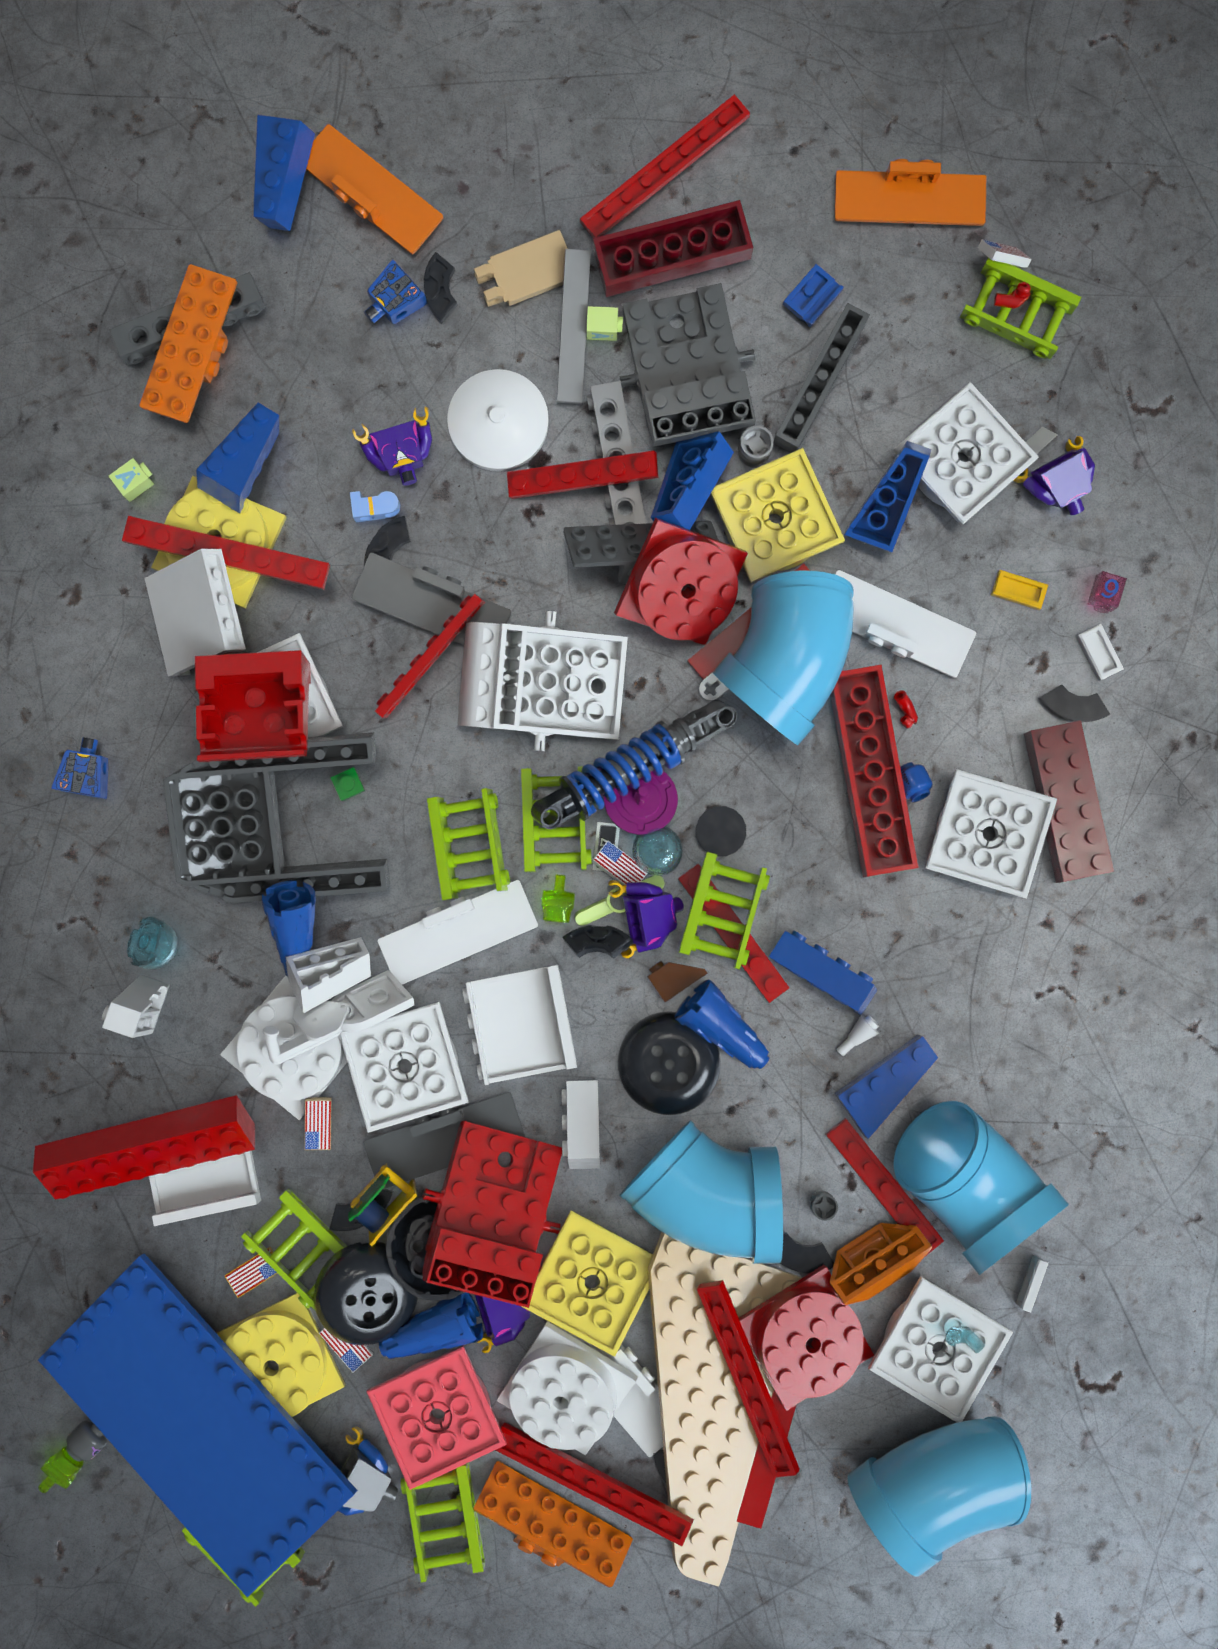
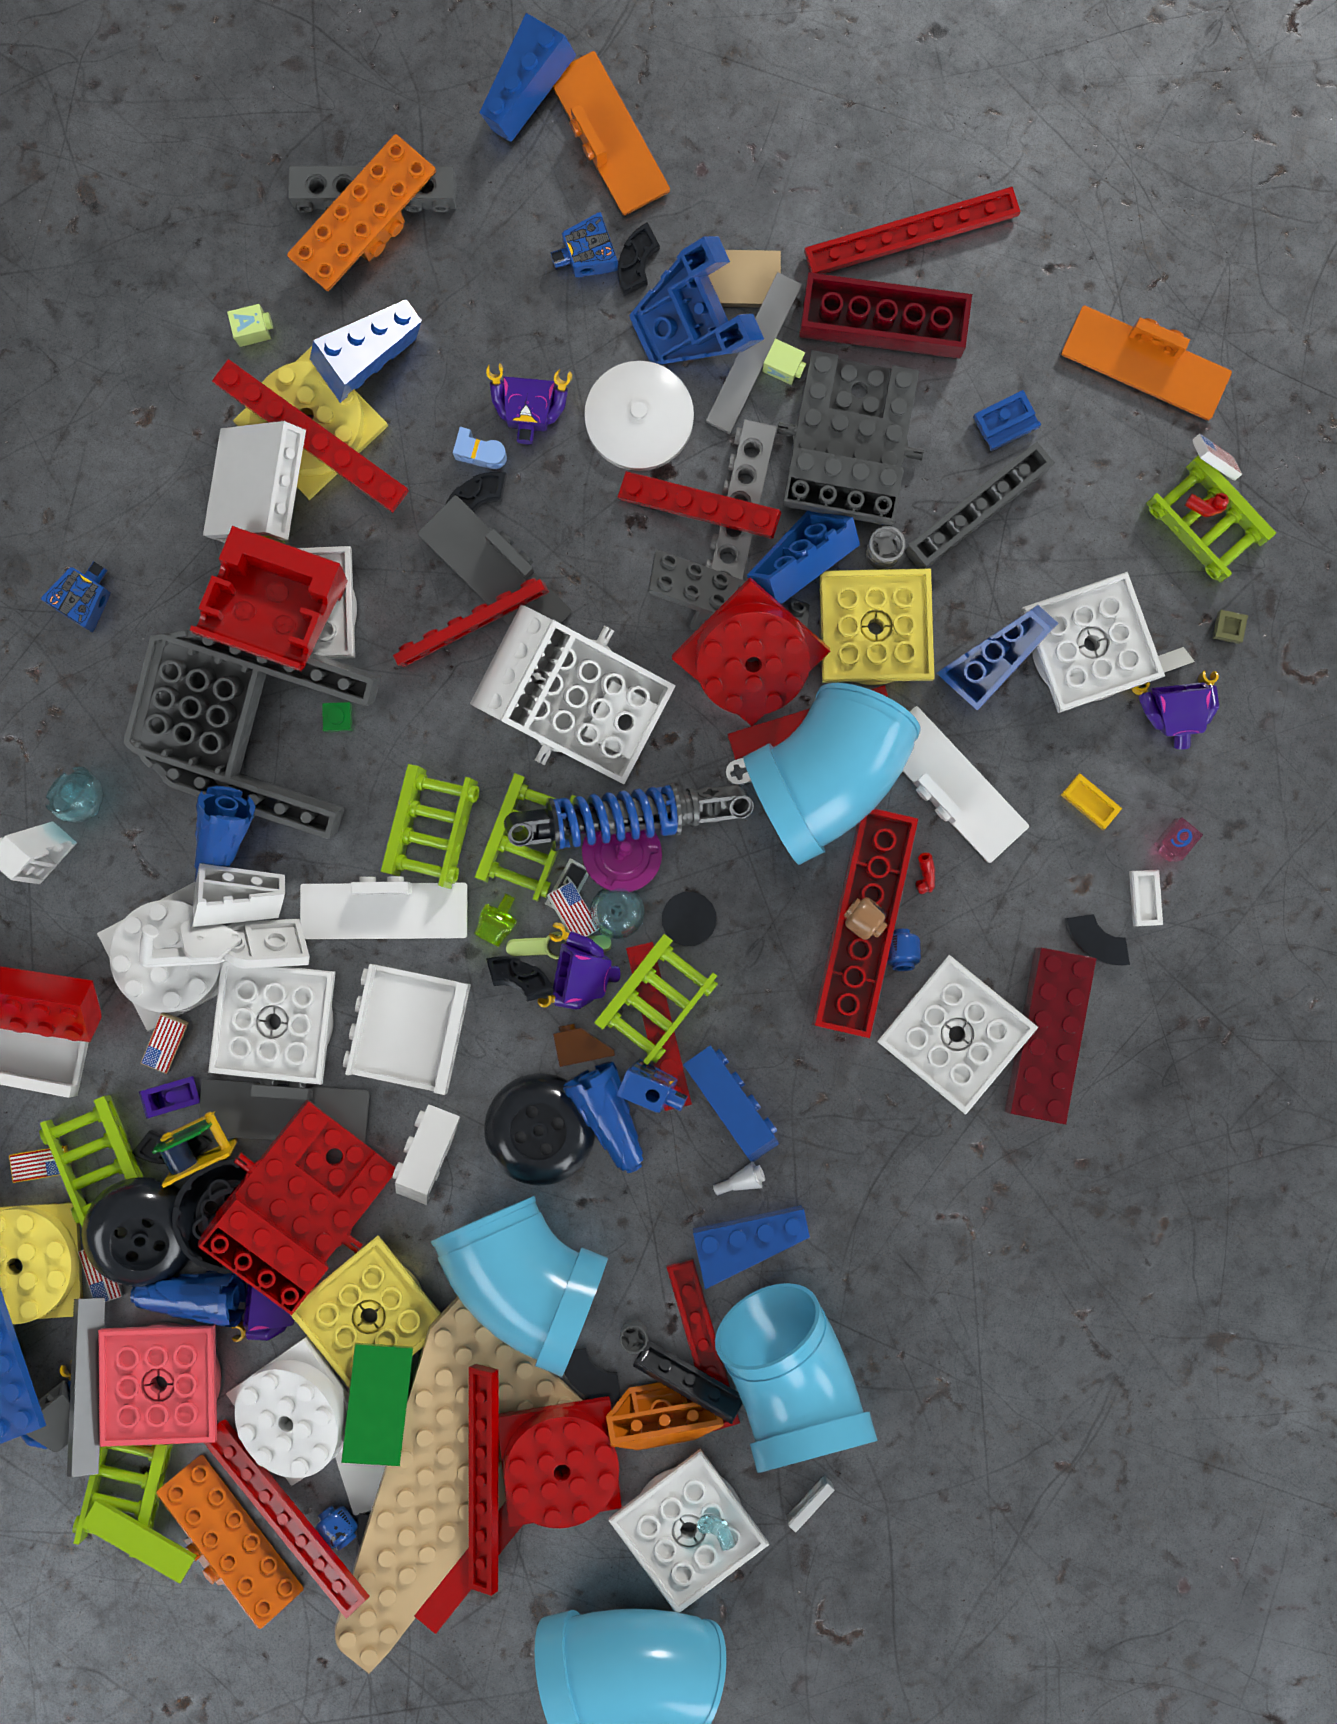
camera: 20 degrees right, 0 degrees up
none -> tile [67,1297,105,1477]
none -> lime tile [81,1498,197,1584]
none -> dark purple slope [139,1076,200,1119]
none -> blue head [315,1505,358,1551]
none -> green tile [341,1343,413,1466]
none -> blue torso [617,1059,688,1113]
none -> blue wedge [629,236,764,365]
none -> black tile [633,1340,743,1424]
none -> medium nougat head [844,898,887,940]
none -> olive plate [1213,610,1248,644]

